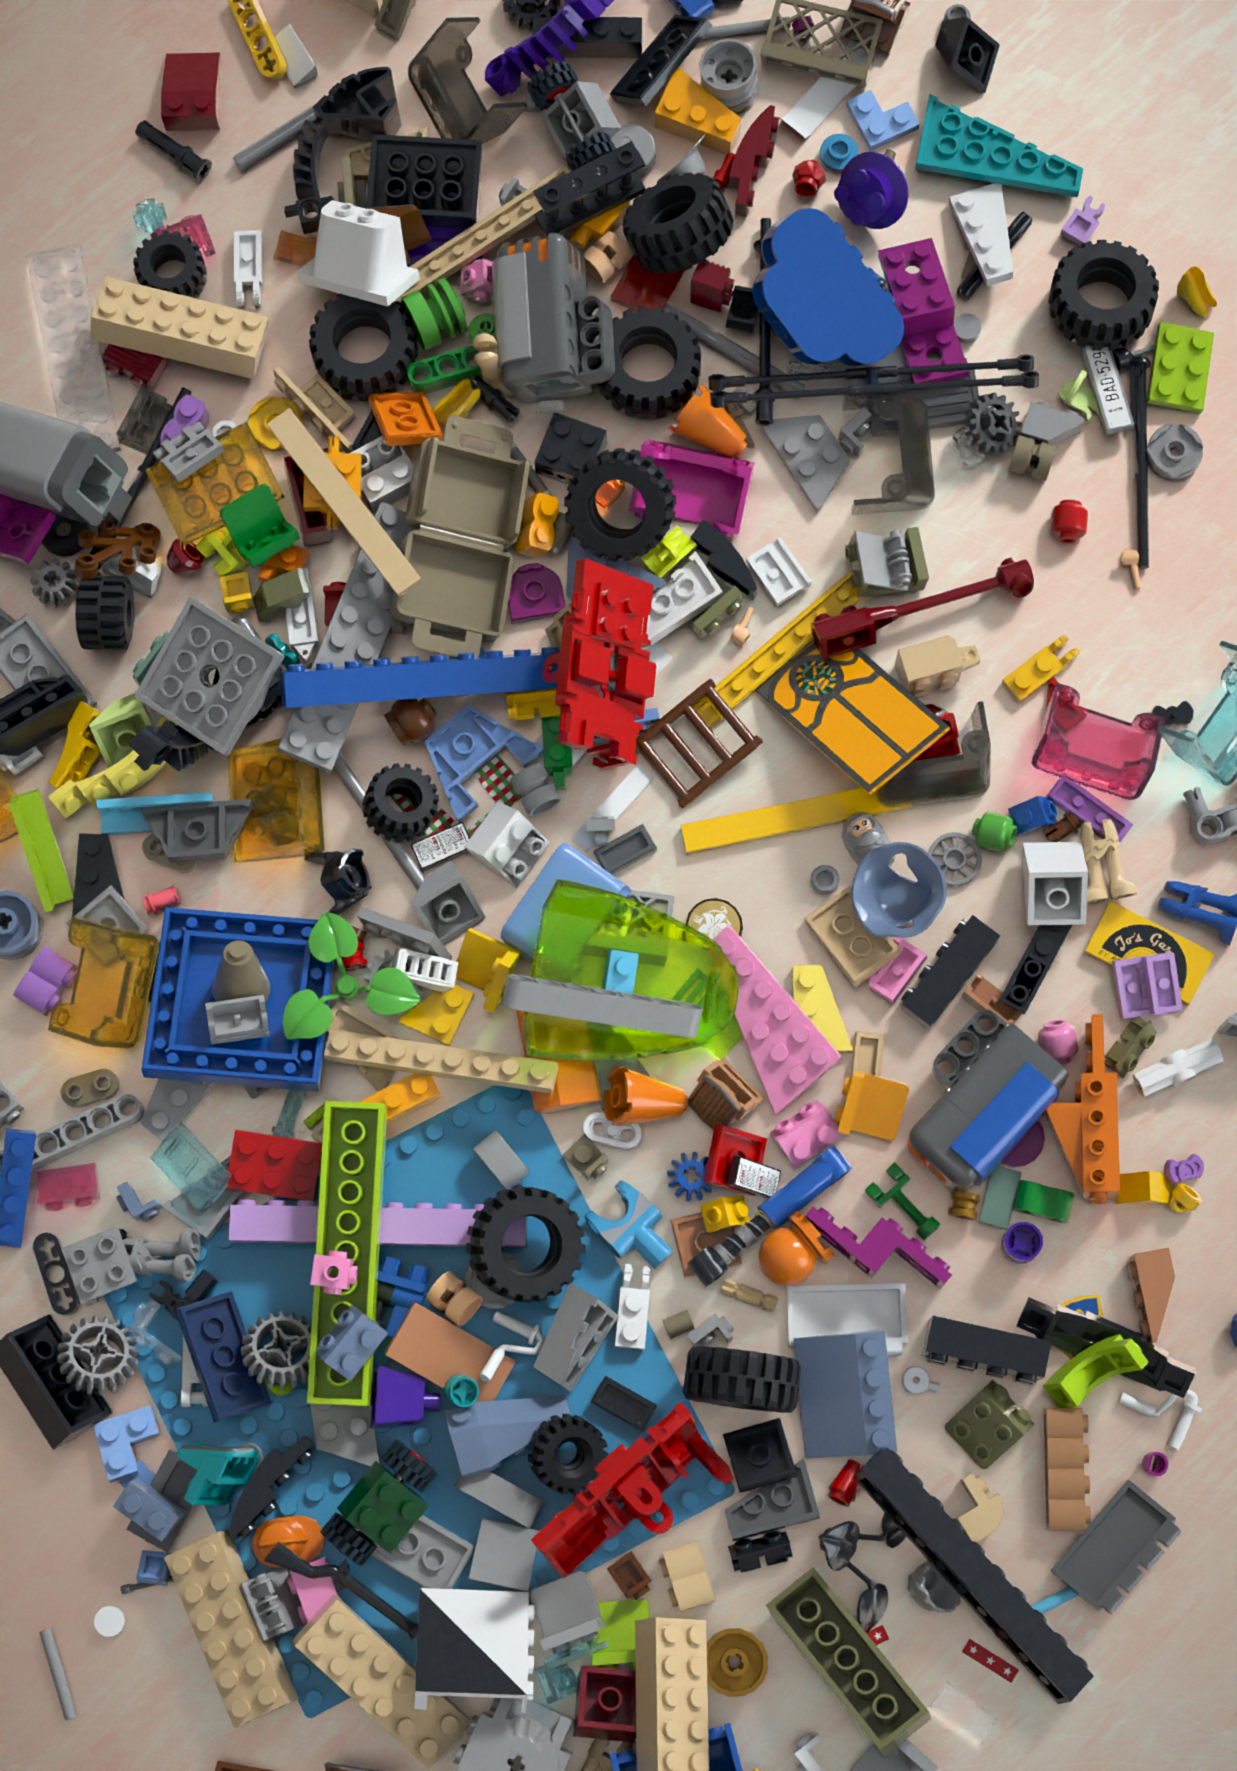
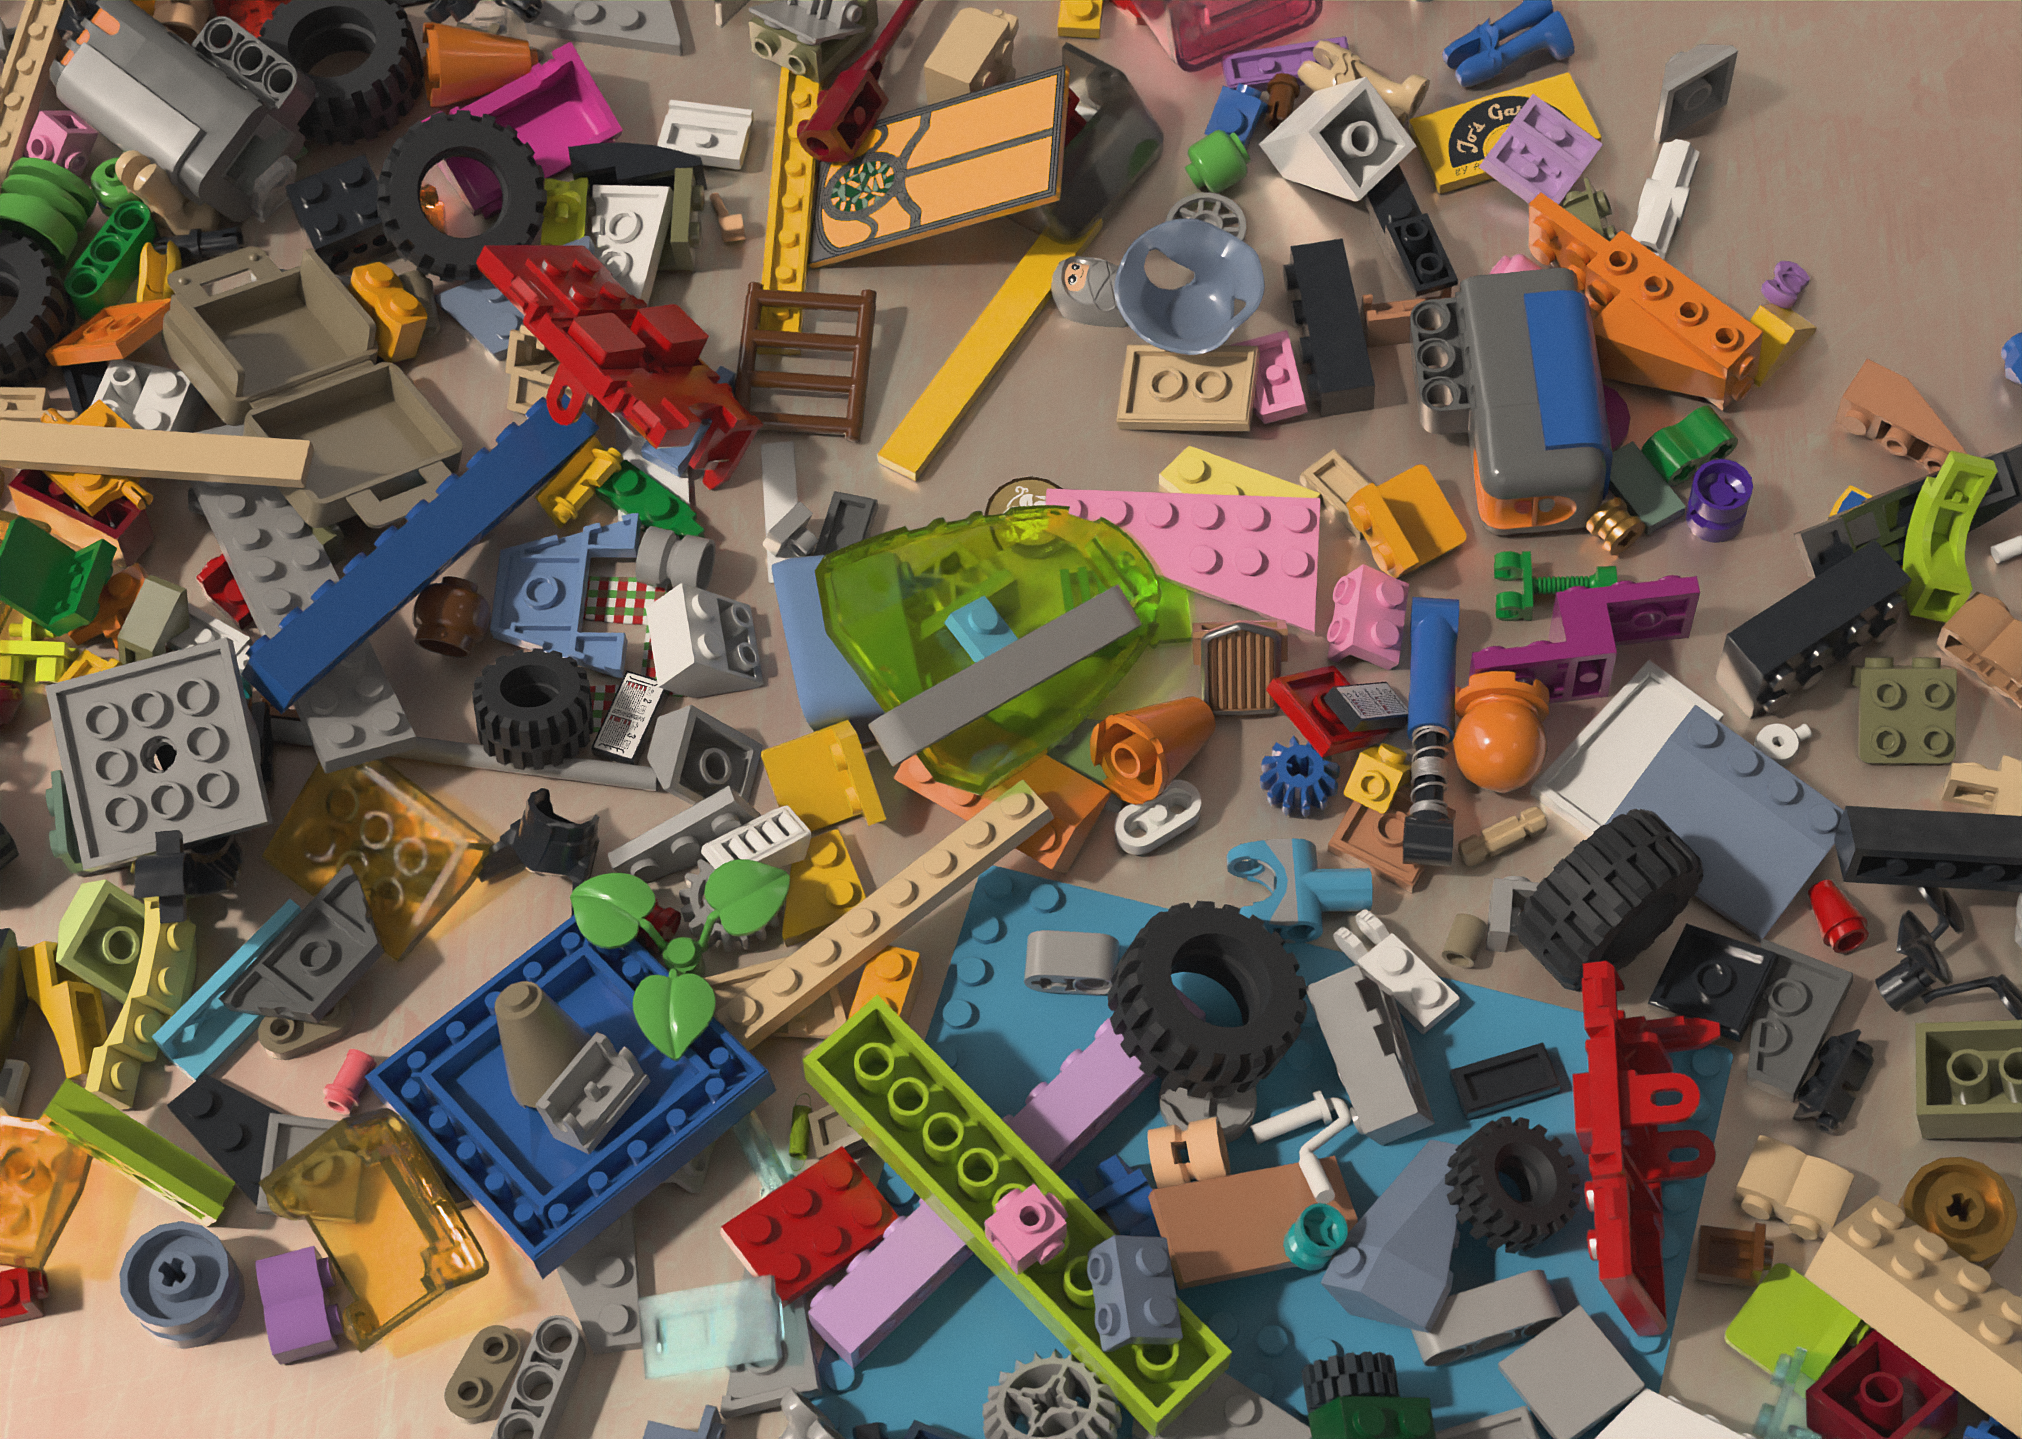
camera: 45 degrees left, 15 degrees down
dark purple torso [370,1366,441,1429] -> none
magenta tile [508,563,566,624] -> none
light grey bracket [530,1571,606,1654] -> none
dark tan bracket [563,1135,609,1181] -> none
light grey tile [810,865,840,895] -> none
yellow tile [1169,1183,1202,1213] -> none

